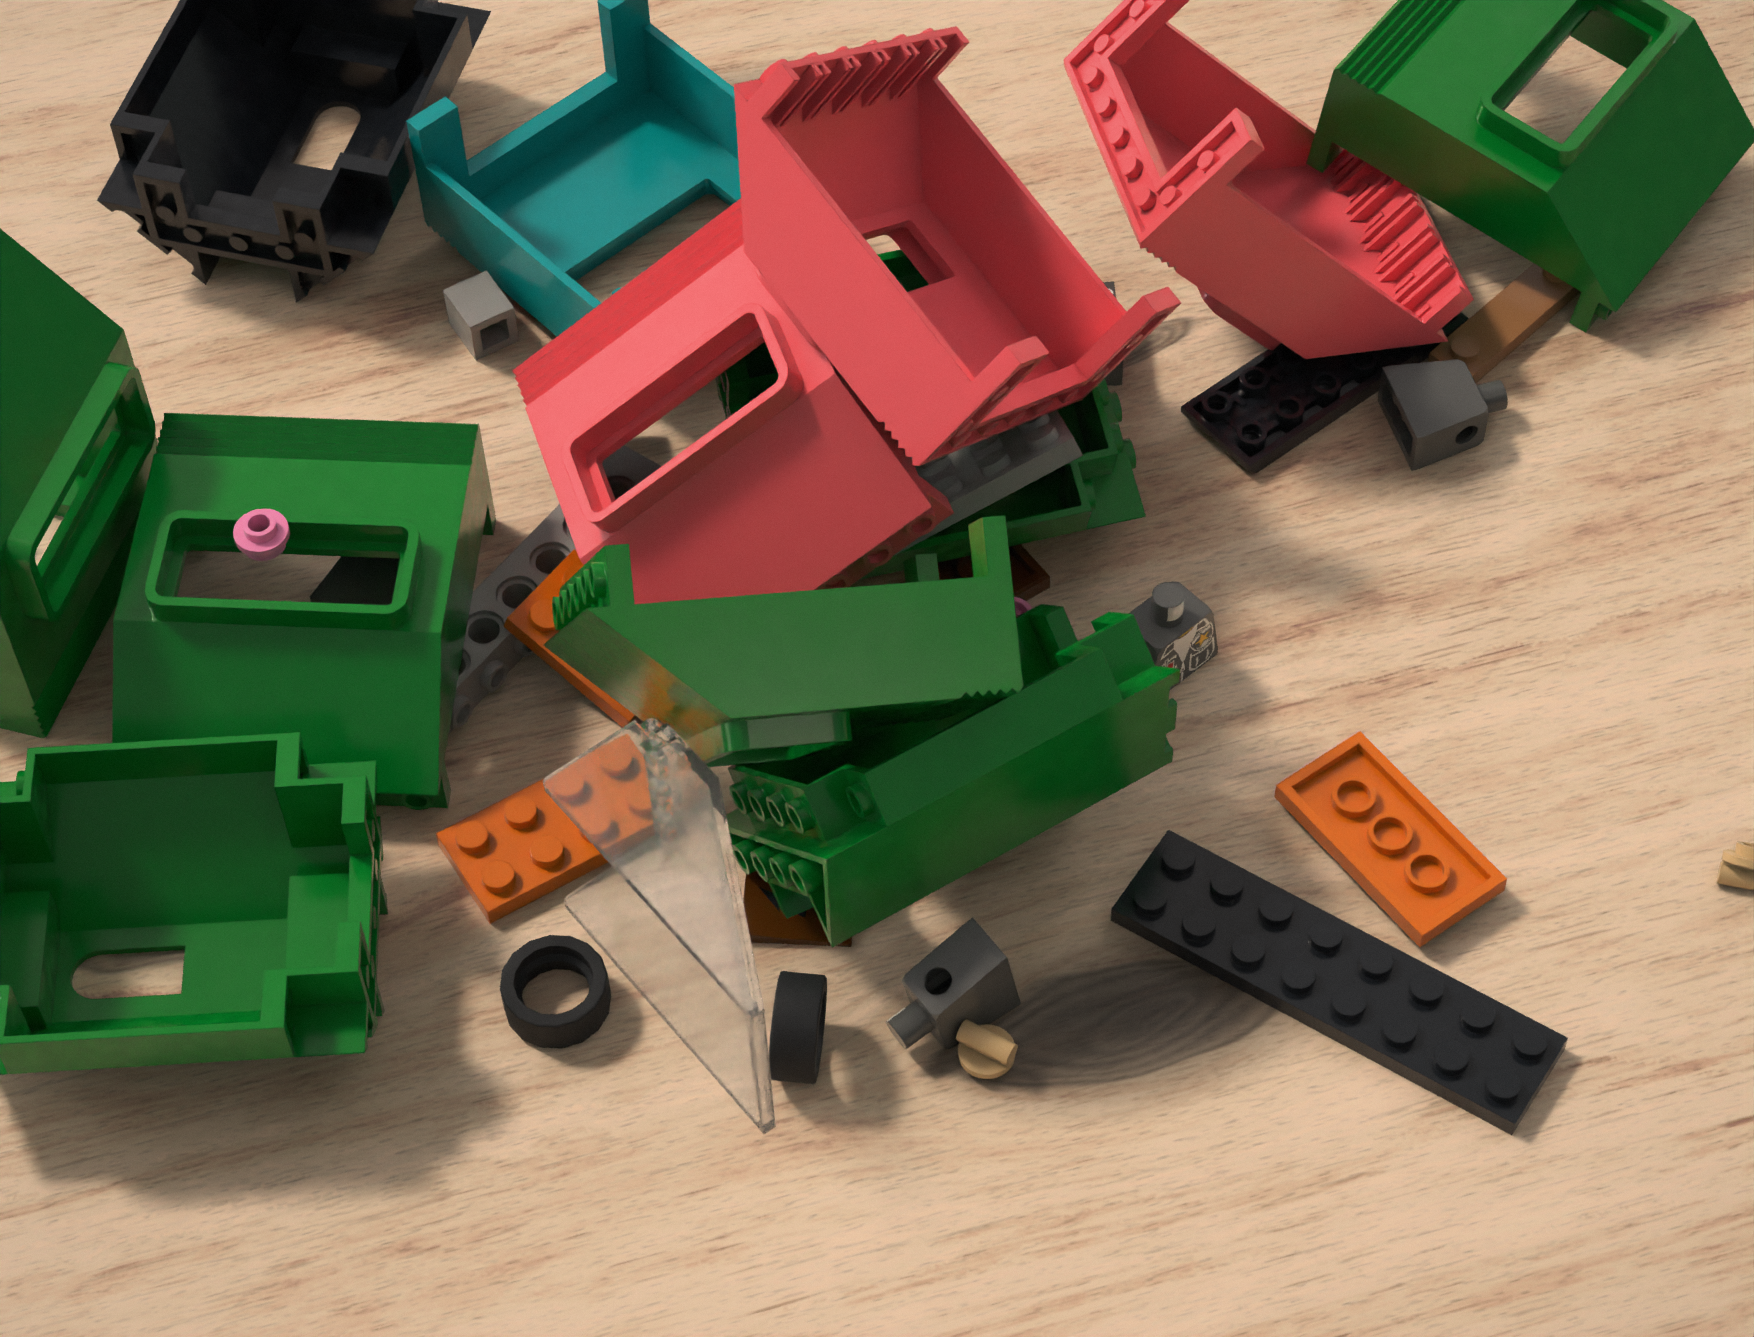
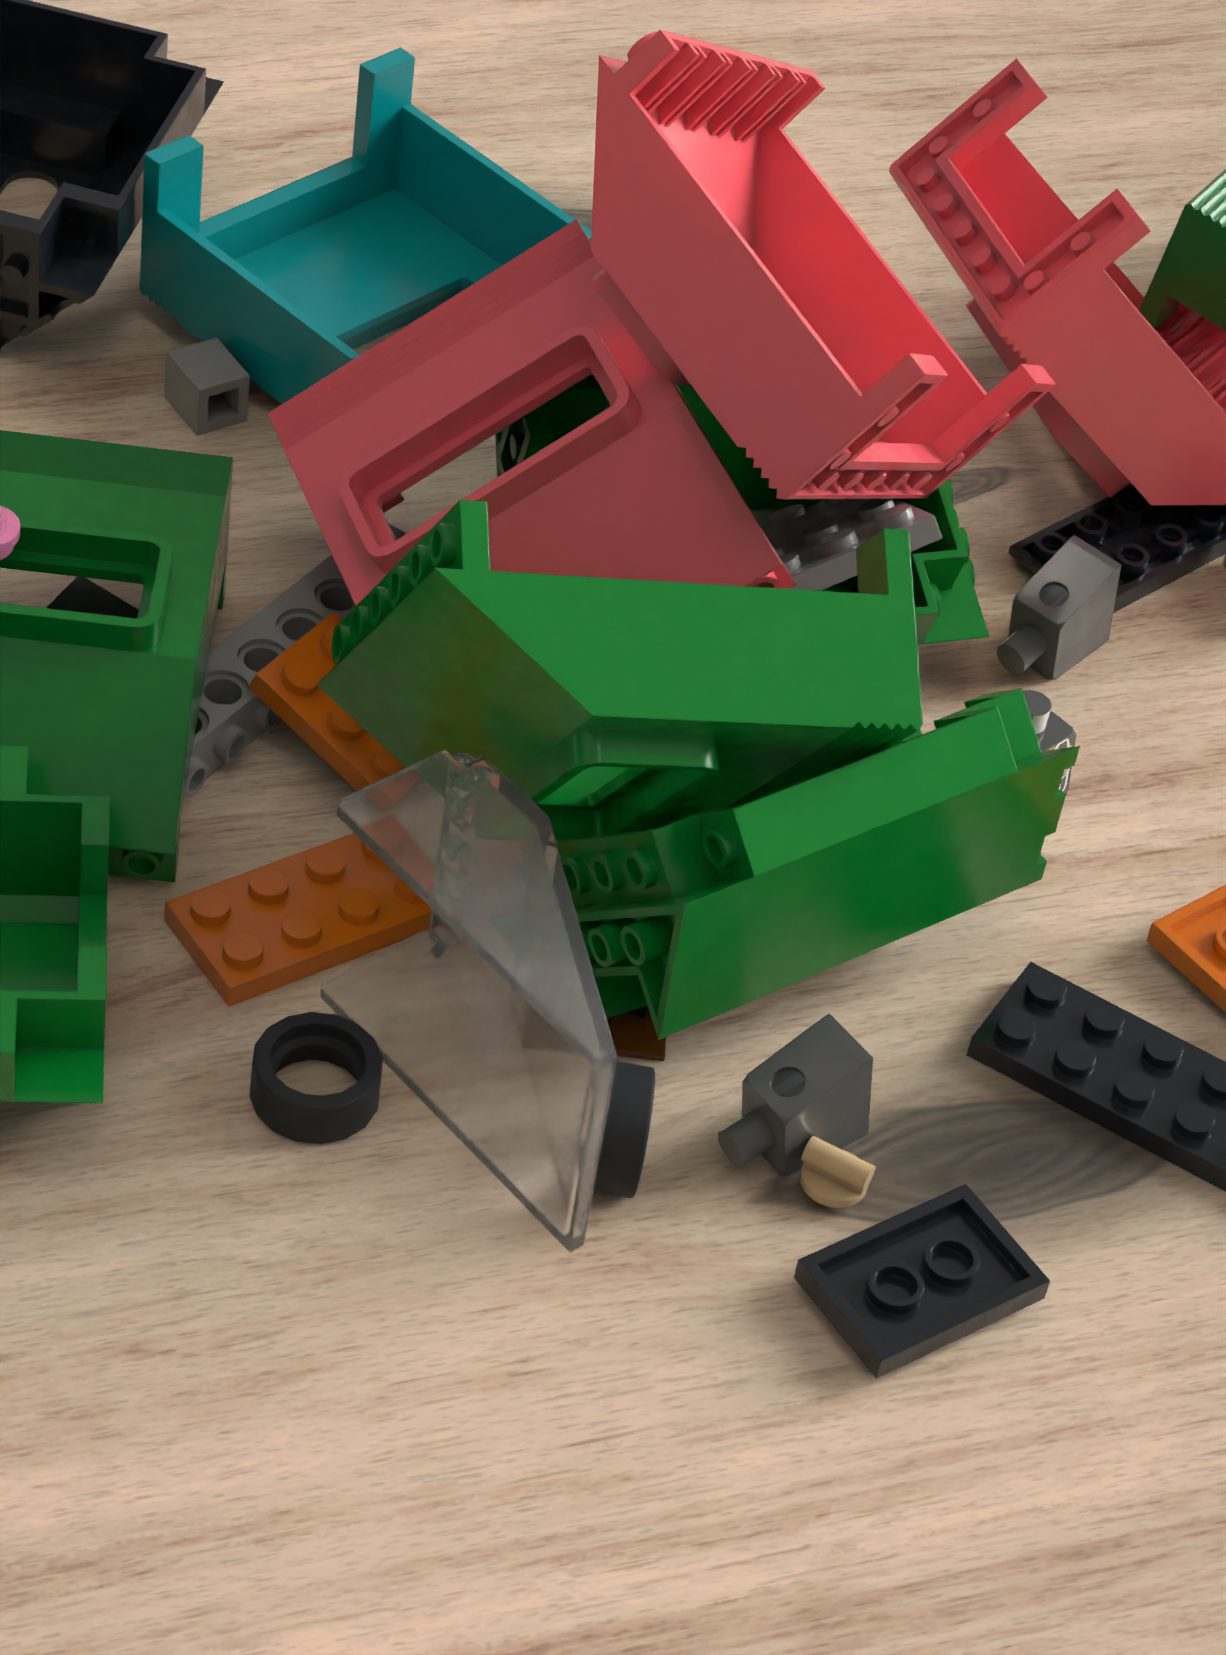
camera: 10 degrees left, 10 degrees down
none -> black plate [794,1184,1050,1379]
none -> dark grey torso [997,535,1121,679]

